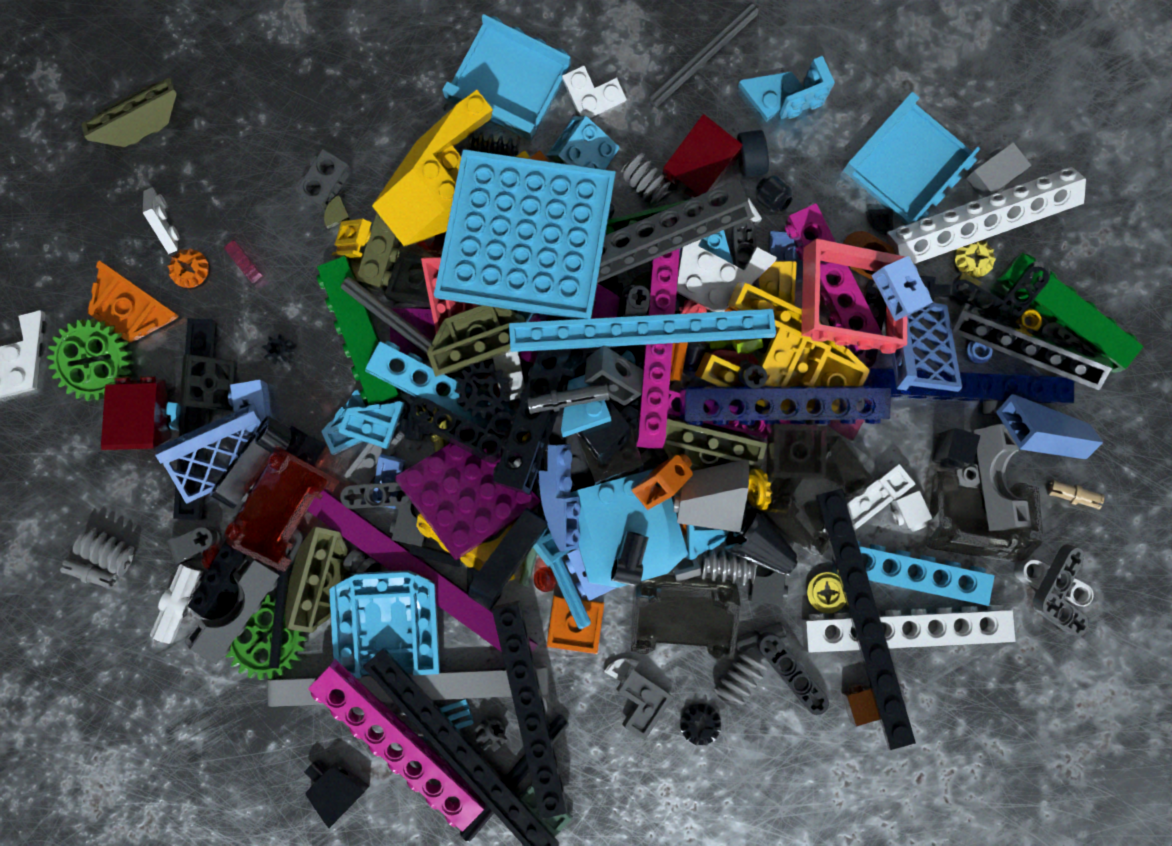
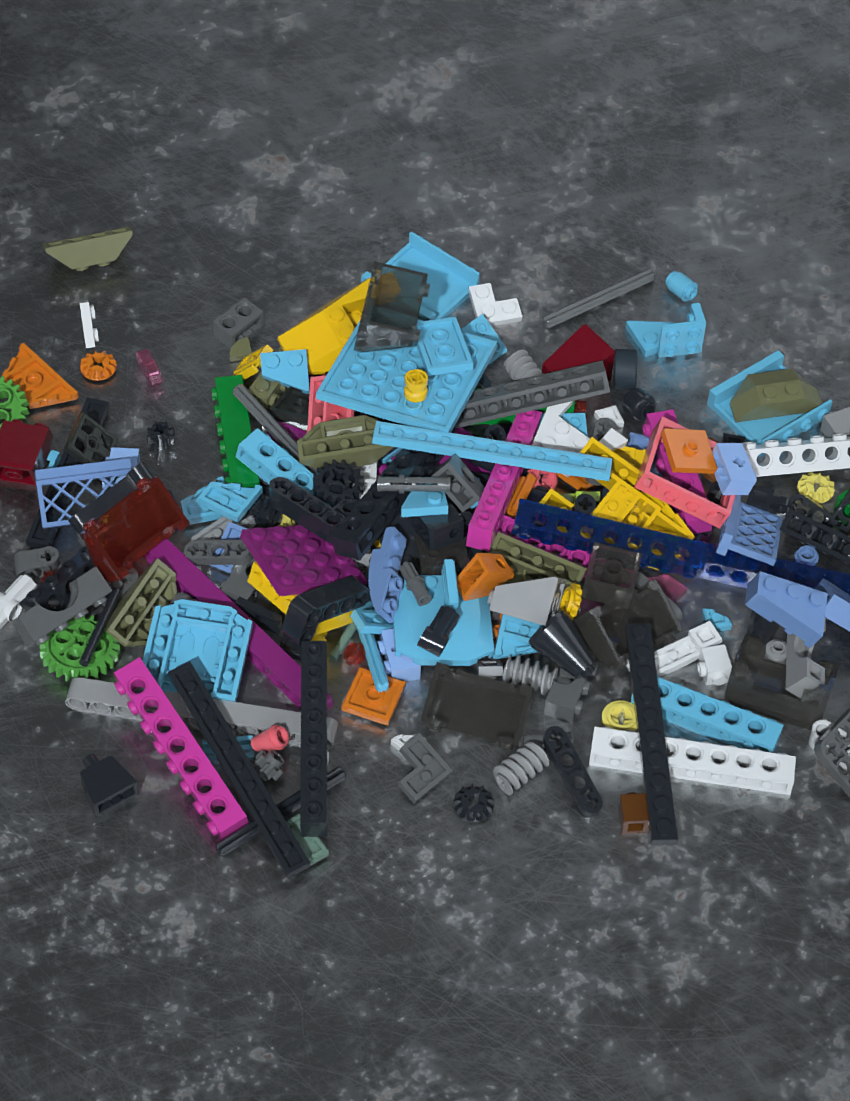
camera: 10 degrees right, 30 degrees down
none -> coral cone [251,725,289,752]
none -> medium azure wing [260,349,310,394]
none -> clear smoke windscreen [353,261,430,353]
none -> dark grey axle [399,561,432,606]
none -> yellow wheel [404,369,428,403]
none -> medium azure plate [411,317,473,376]
none -> medium azure tile [441,559,459,611]
none -> orange plate [660,428,717,474]
none -> medium azure brick [665,271,698,302]
none -> medium azure tile [702,608,732,632]
none -> olive wedge [730,369,822,423]
none -> medium blue wedge [745,571,828,648]

